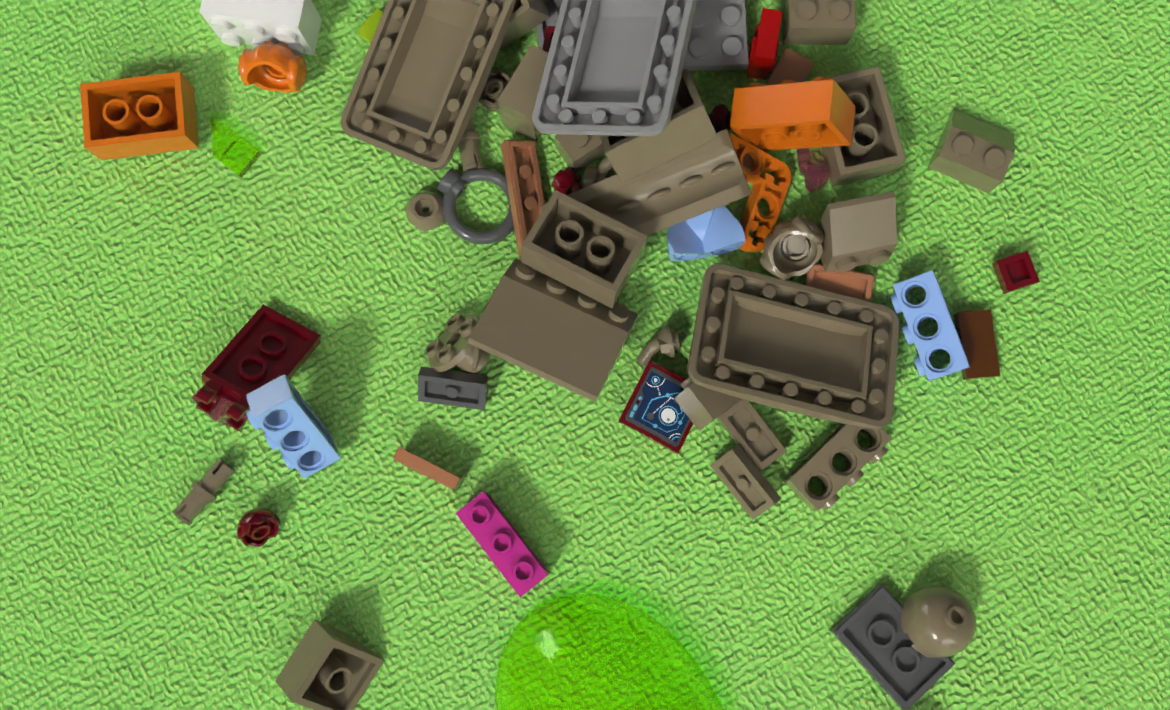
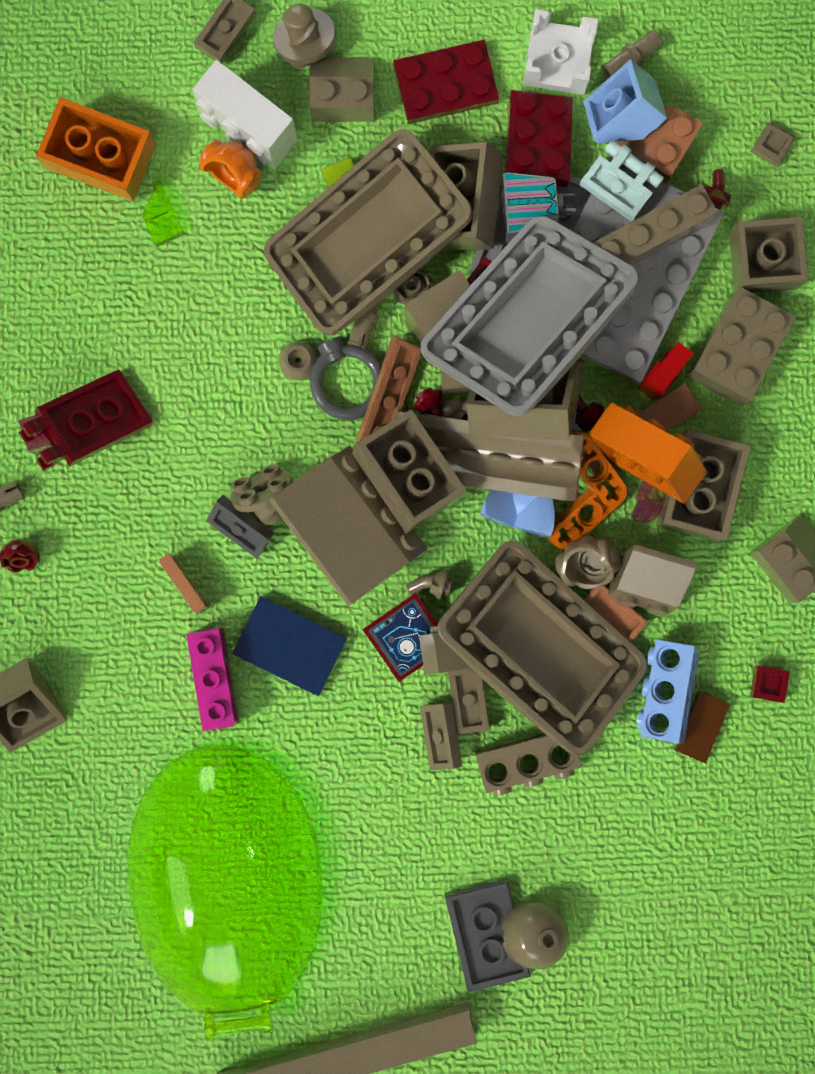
camera: 20 degrees right, 5 degrees up
light blue brick [246,374,341,479] -> none
none -> dark blue tile [232,596,348,697]

